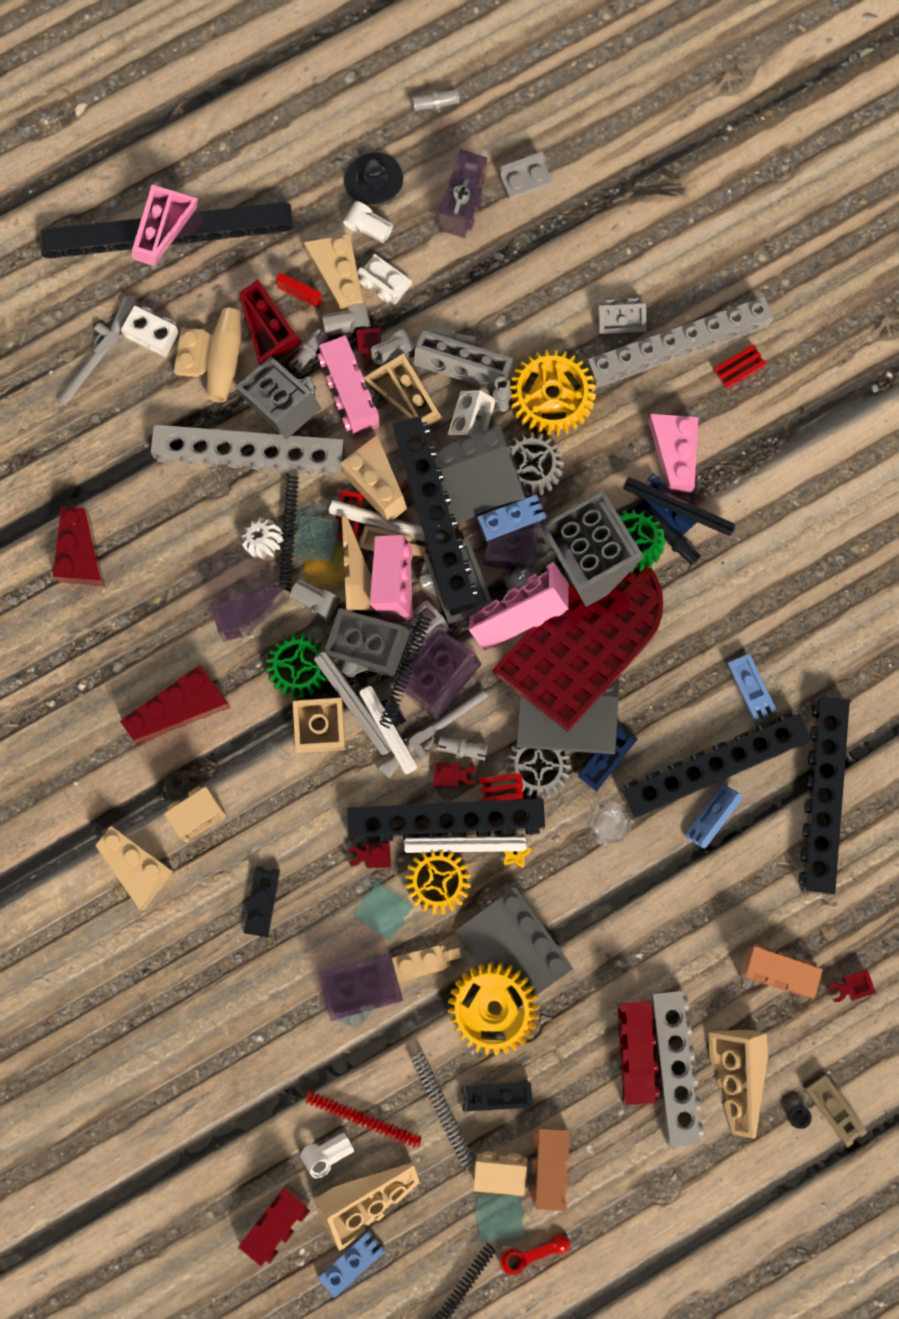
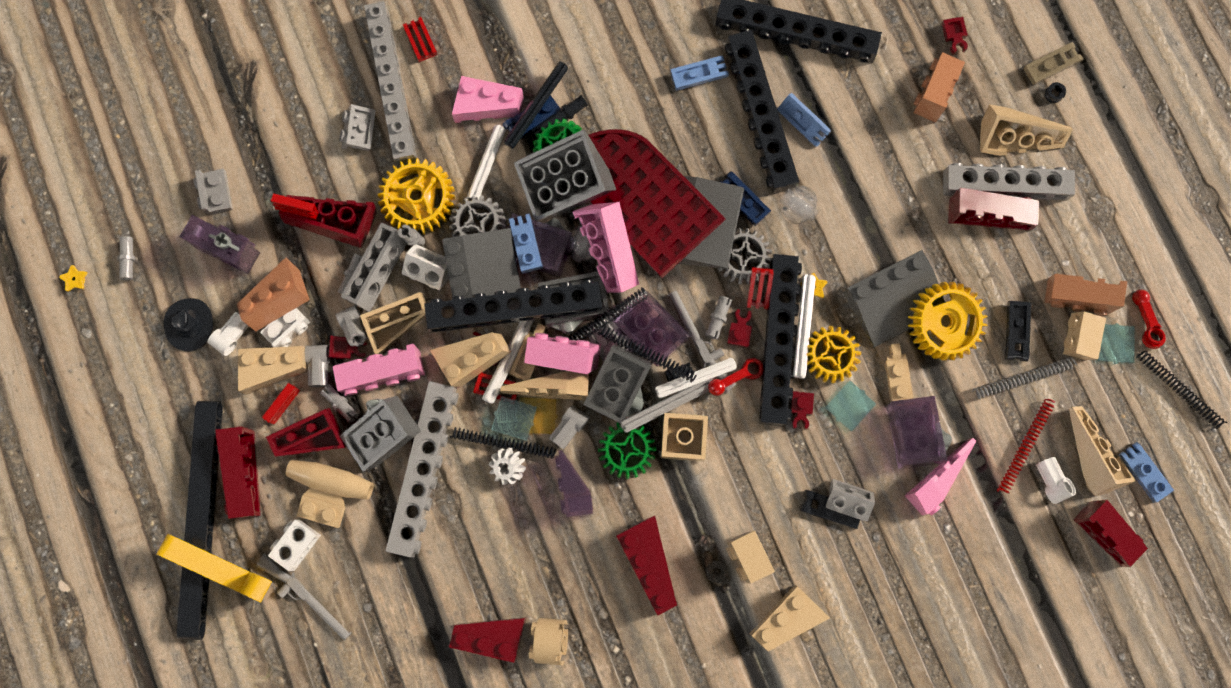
camera: 80 degrees left, 0 degrees up
bright pink wedge [132,185,198,266] -> none
none -> yellow plate [60,265,87,292]
none -> yellow beam [156,534,272,602]
none -> dark red wedge [215,426,261,519]
none -> nougat wedge [237,258,310,331]
none -> red tile [271,193,319,220]
none -> dark red wedge [278,195,377,248]
none -> white axle [467,125,506,201]
none -> tan brick [529,618,568,666]
none -> black piece [567,287,647,341]
none -> red piece [708,358,764,396]
none -> light grey bracket [826,479,875,521]
none -> bright pink wedge [905,438,976,515]

